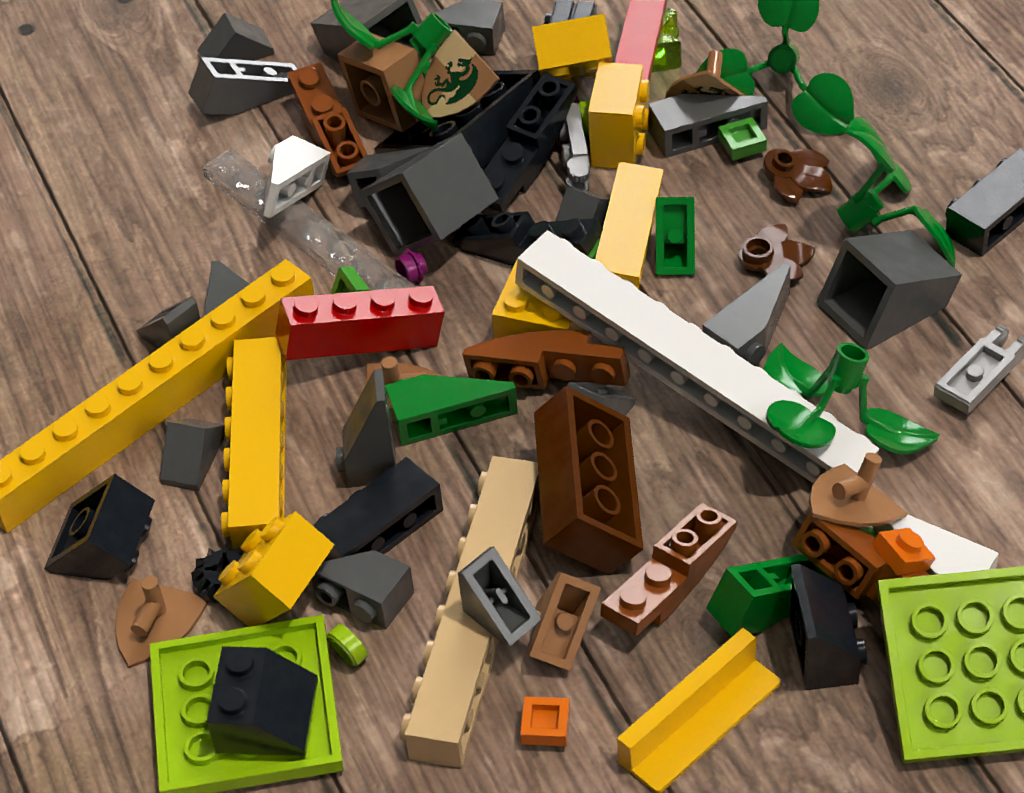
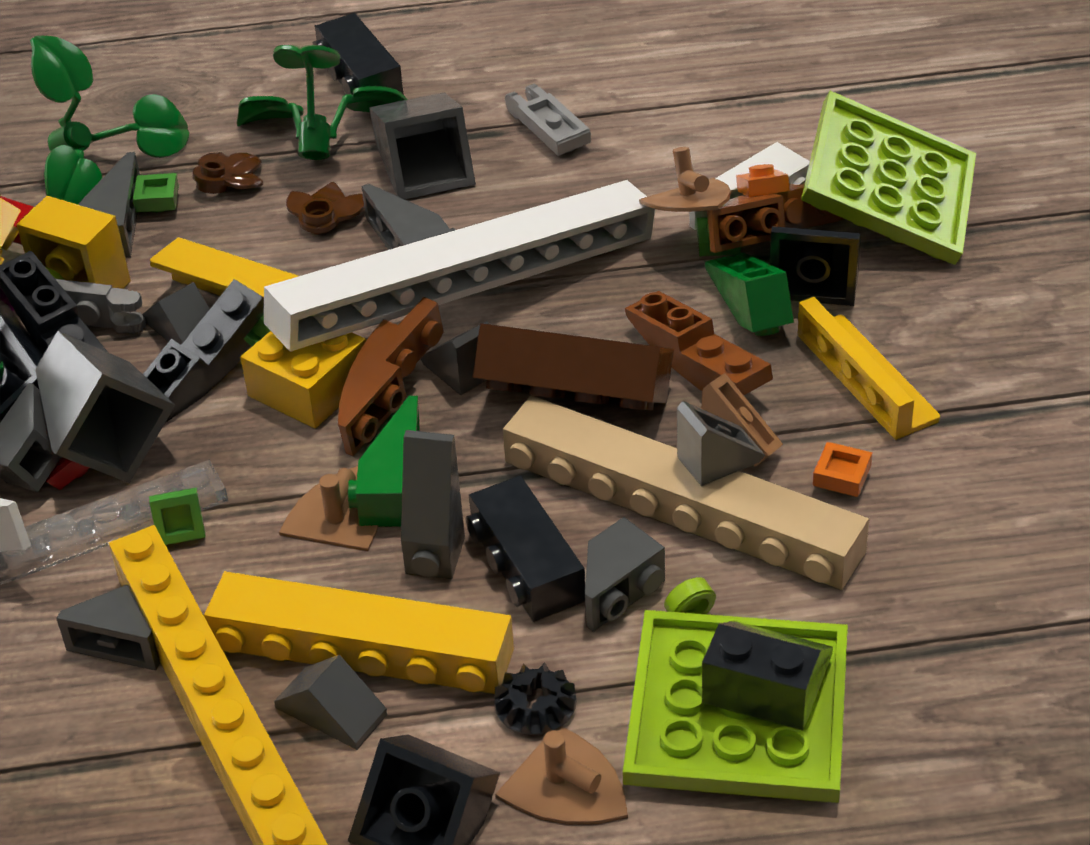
camera: 75 degrees left, 5 degrees down
dark grey slope [136,296,201,349] -> none
yellow brick [213,511,334,627] -> none
red brick [275,286,445,361] -> none
magenta plate [394,249,427,286] -> none
green slope [656,197,695,275] -> none
shield [665,50,746,99] -> none
green plant [763,343,940,455] -> none

